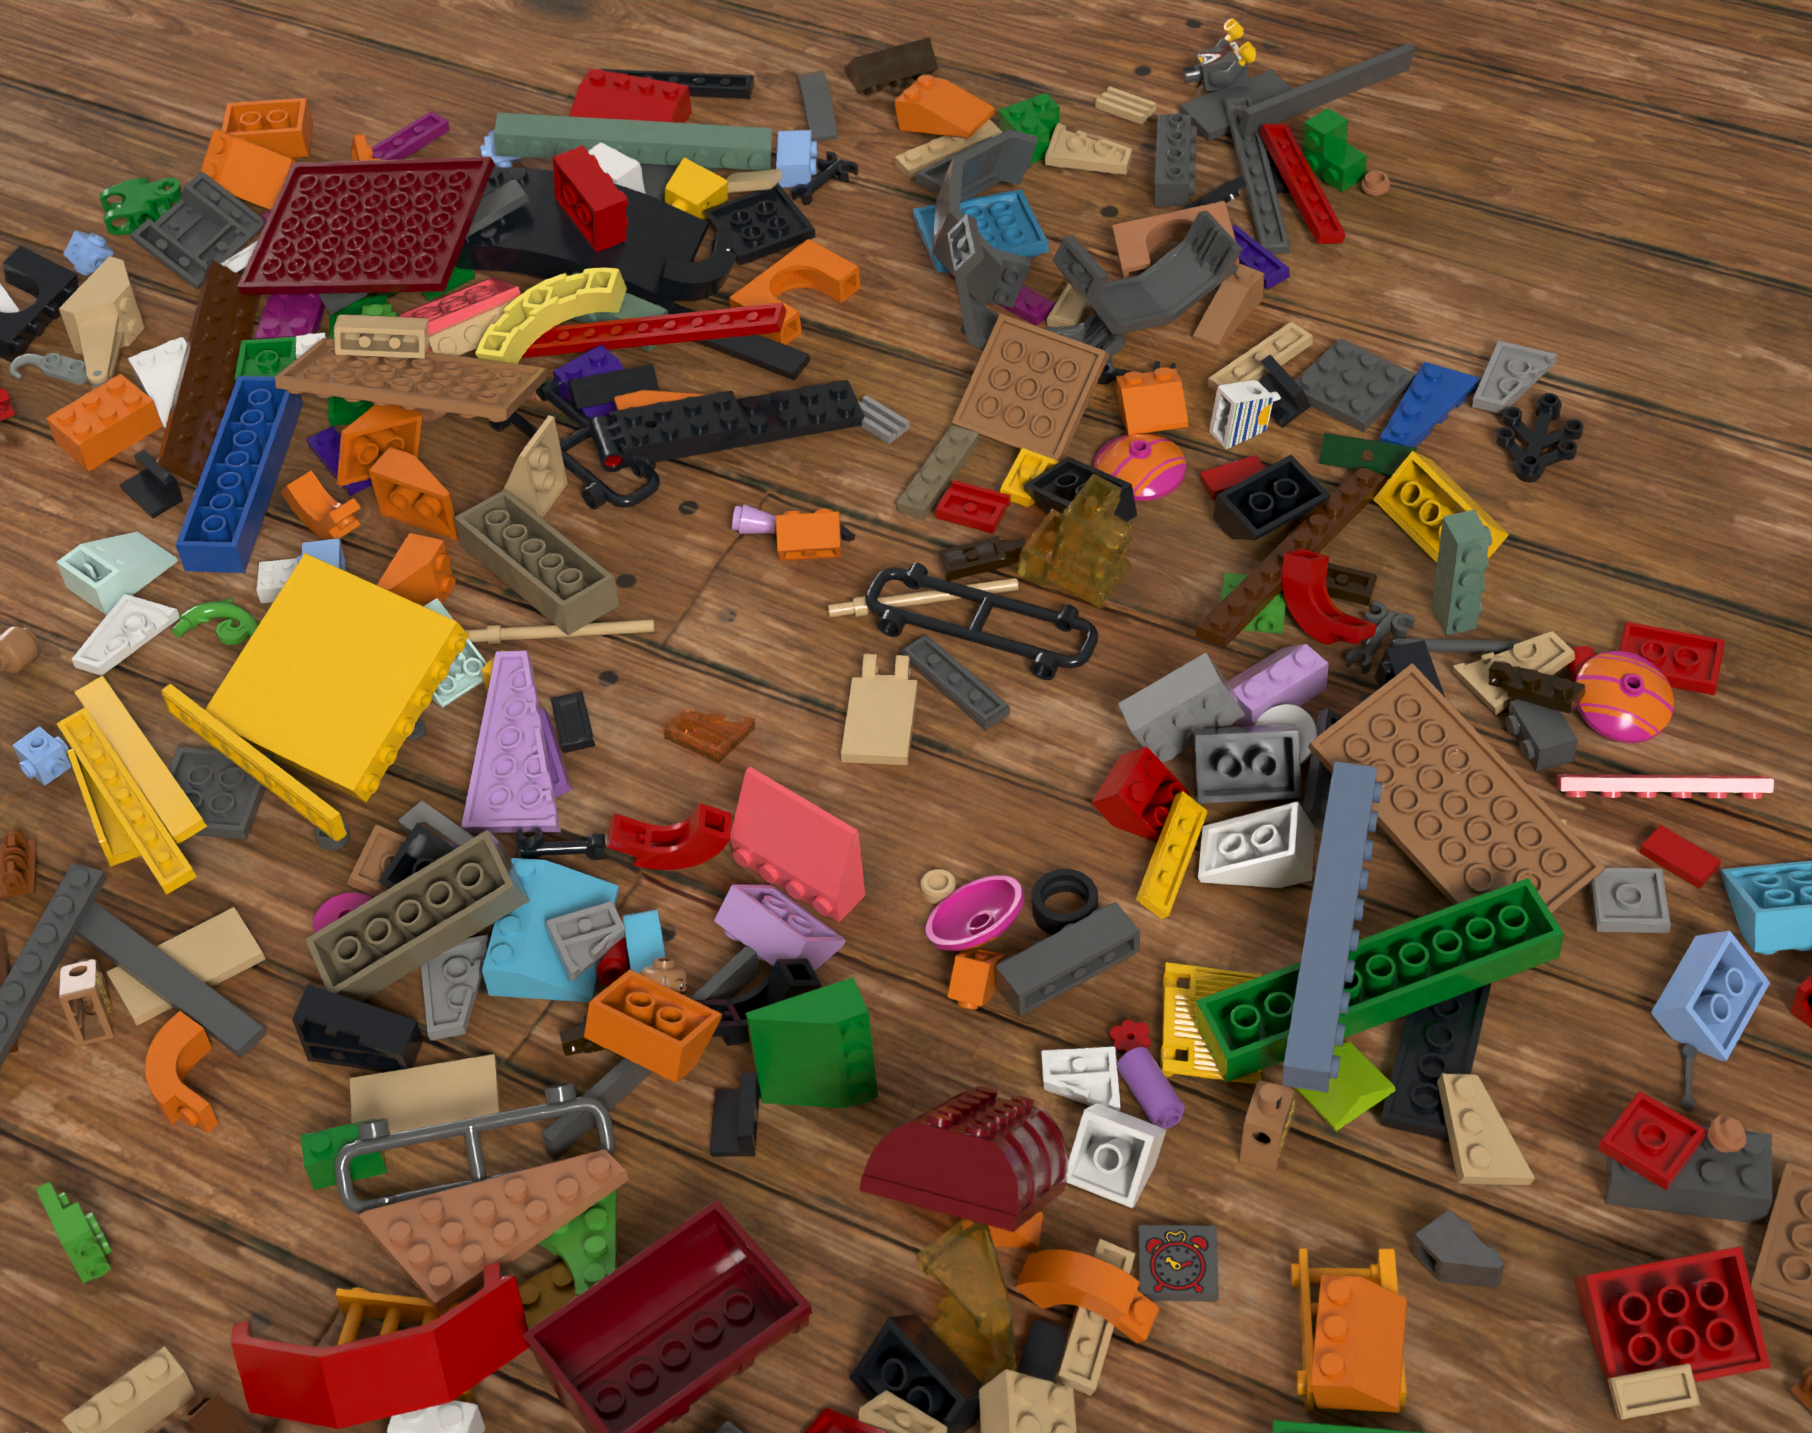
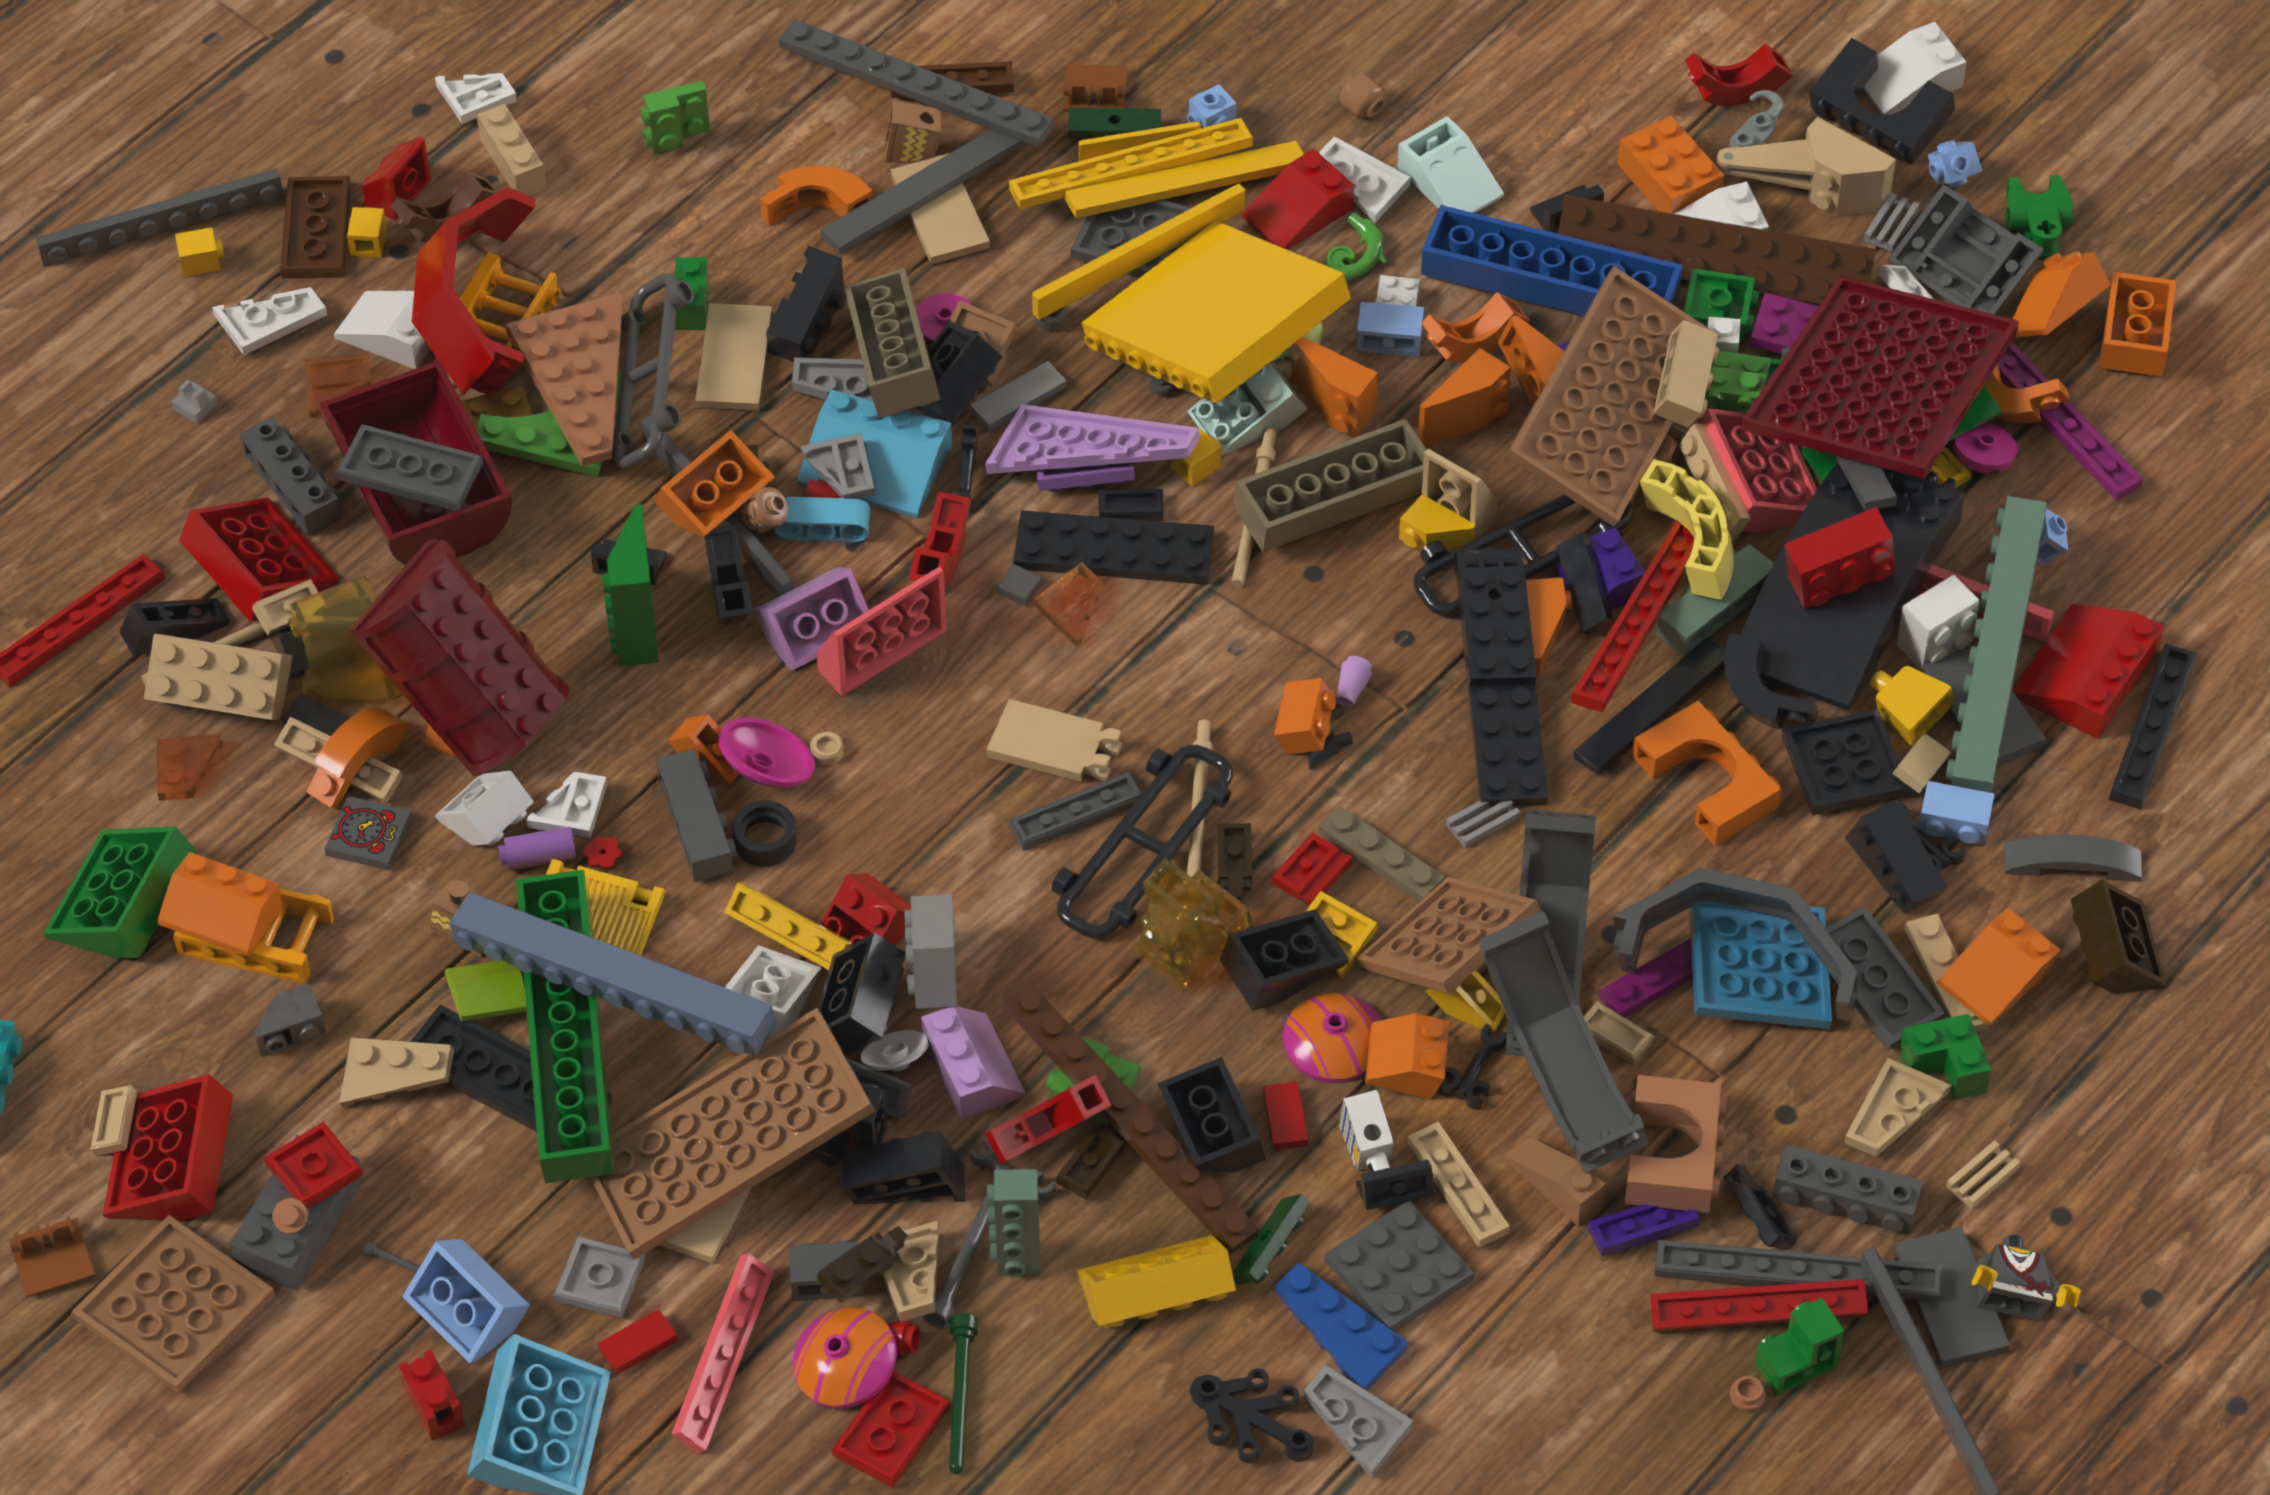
camera: 100 degrees right, 5 degrees up
none -> dark grey tile [336,424,483,512]
none -> dark green piece [949,1313,979,1474]
none -> dark grey tile [997,564,1042,606]
none -> black plate [1013,510,1214,585]
none -> dark green tile [1068,107,1161,138]
none -> red slope [1242,149,1354,250]
none -> yellow slope [1399,494,1476,551]
none -> black wedge [1845,800,1947,914]
none -> light grey tile [1864,193,1919,252]

